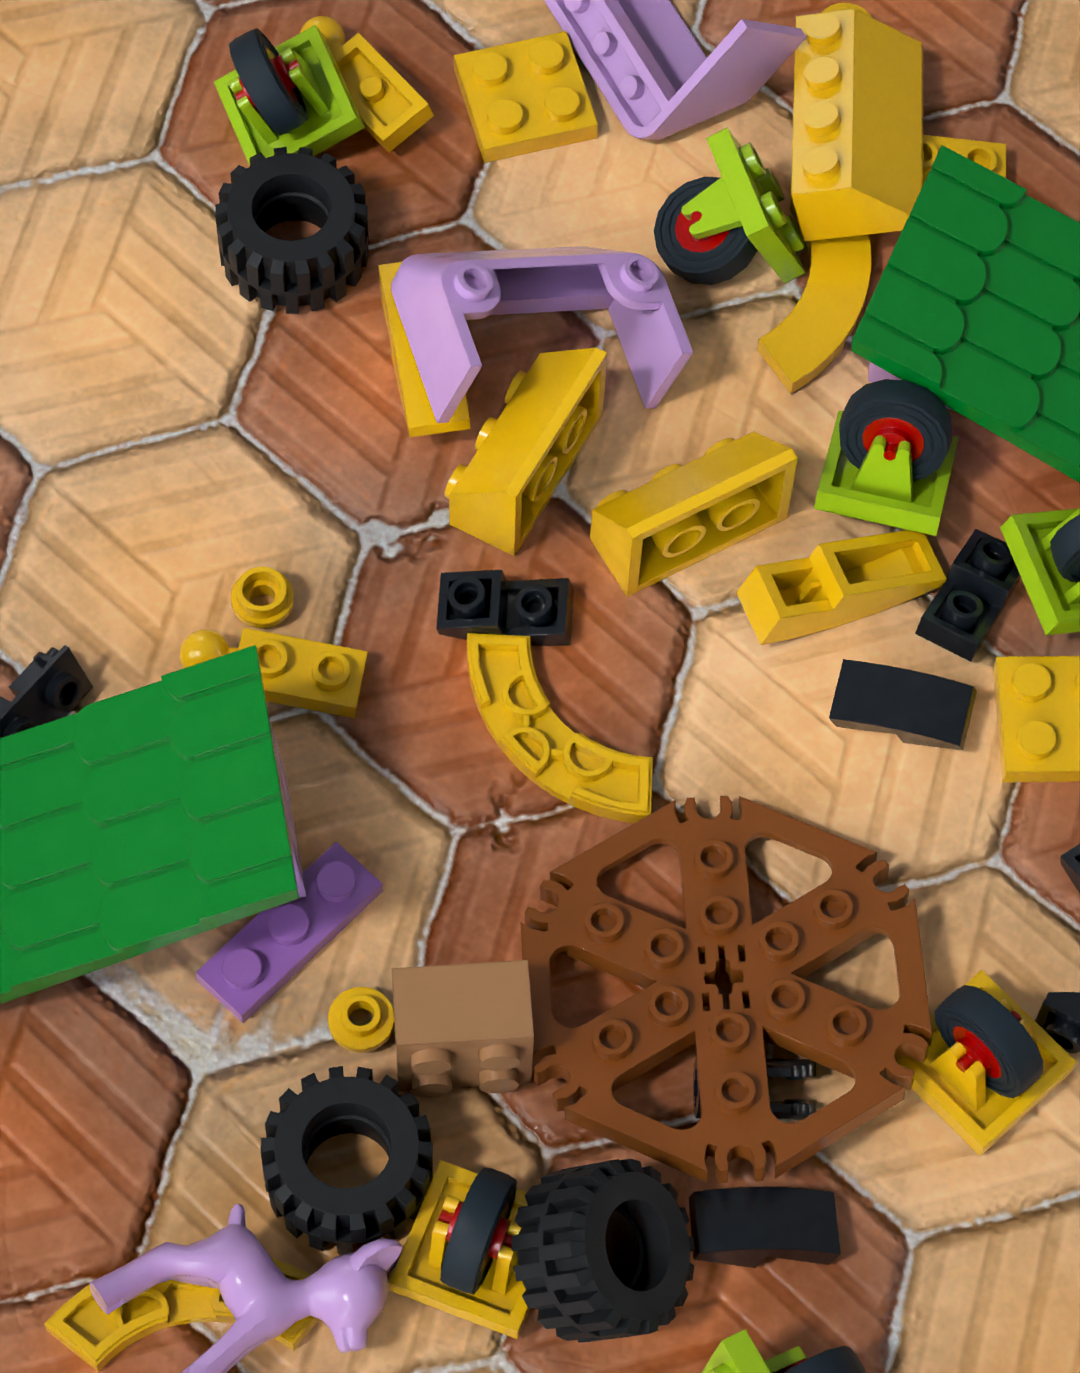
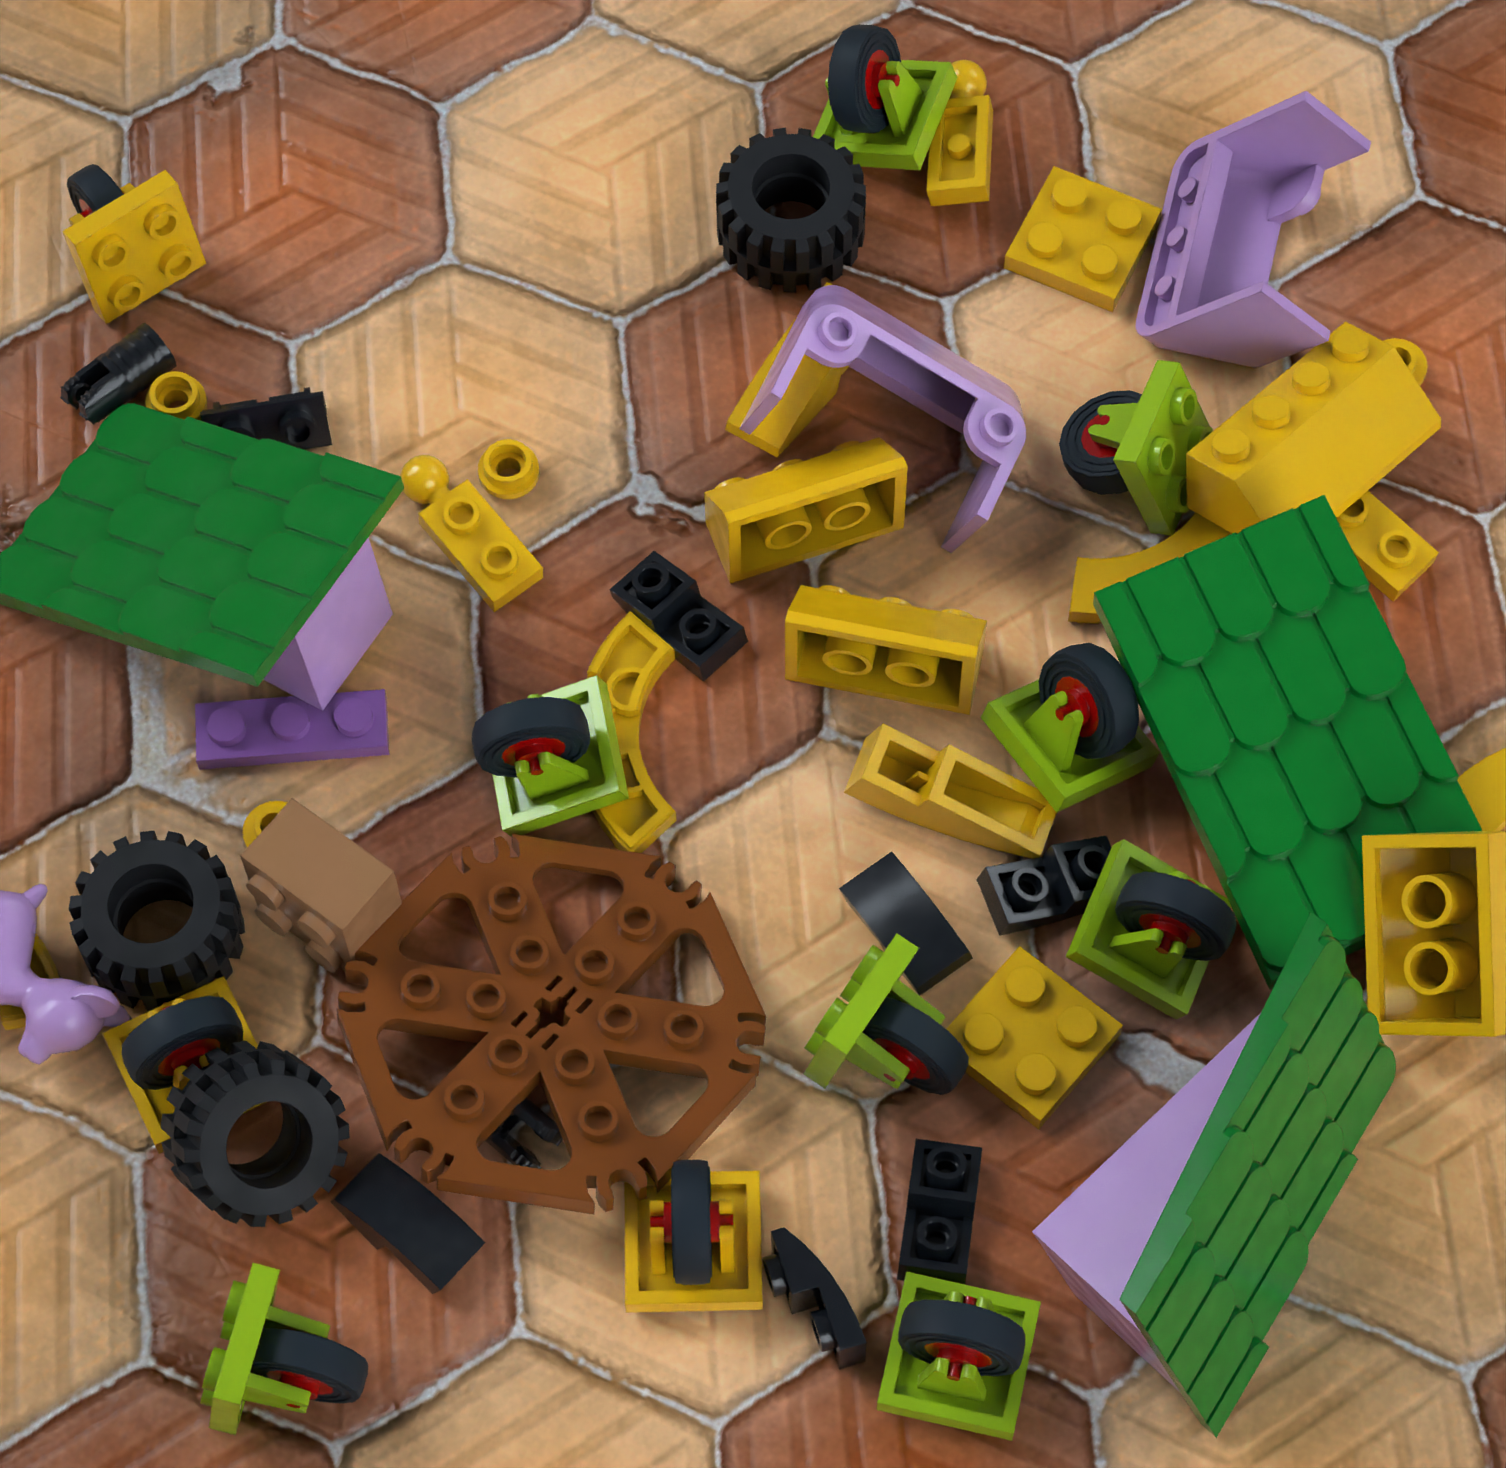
camera: 45 degrees right, 0 degrees up
none -> plate [472,675,629,837]
none -> lime plate [803,933,969,1095]

